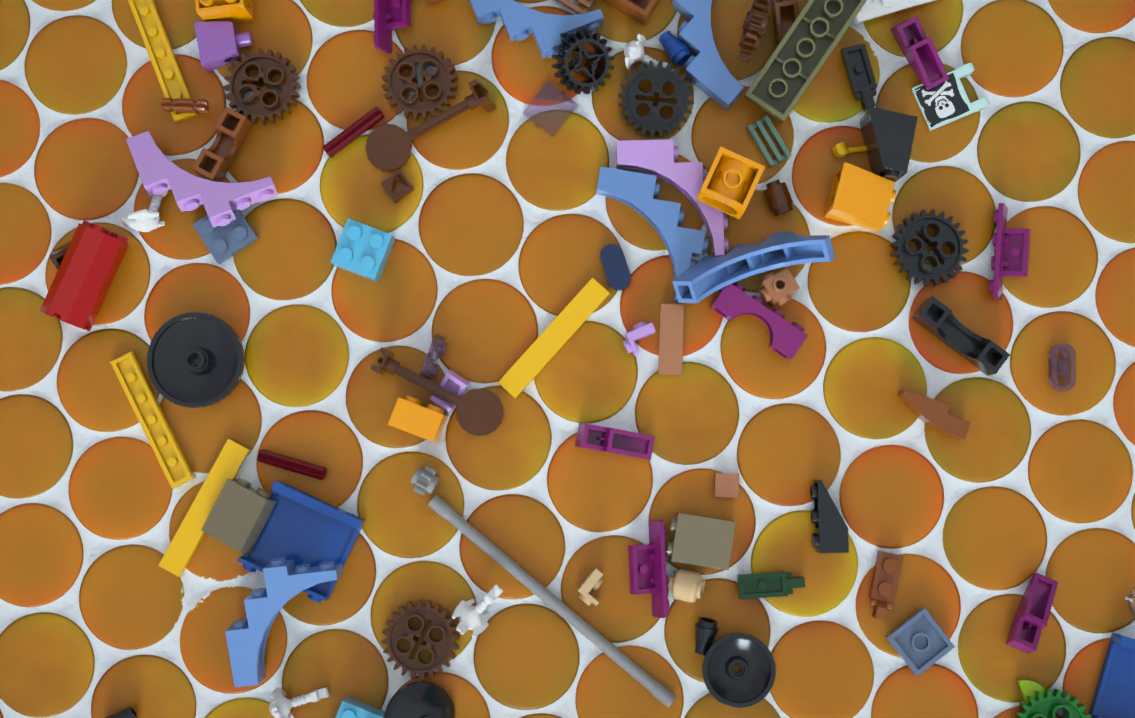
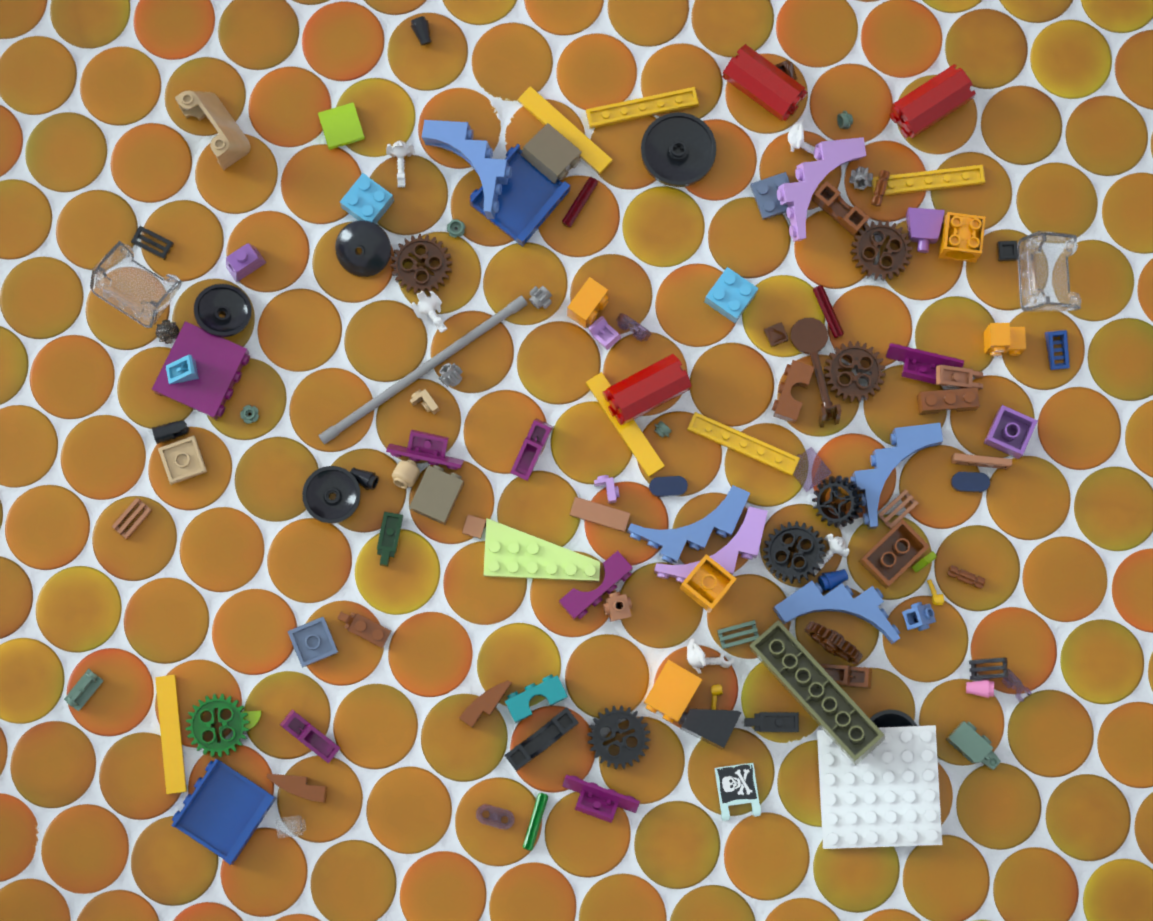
camera: 100 degrees right, 5 degrees down
reddish brown piece [370,347,504,436] -> none
medium blue arch [672,232,835,303] -> none
reddish brown brick [763,179,793,216] -> none
black slope [810,480,849,553] -> none
magenta slope [891,16,949,90] -> none
none -> dark orange slope [267,774,327,803]
none -> light grey gear [439,363,463,387]
none -> sand green plate [447,219,465,238]
none -> yellowish green wing [484,518,600,582]
none -> teal arch [505,674,568,723]
none -> green axle [523,793,548,851]
none -> red brick [602,354,692,425]
none -> sand green plate [654,421,672,438]
none -> yellow tile [687,412,800,476]
none -> white piece [687,639,734,674]
none -> dark orange arch [772,360,815,424]
none -> sand green plate [837,111,853,129]
none -> light grey gear [850,166,873,190]
none -> red brick [890,64,976,138]

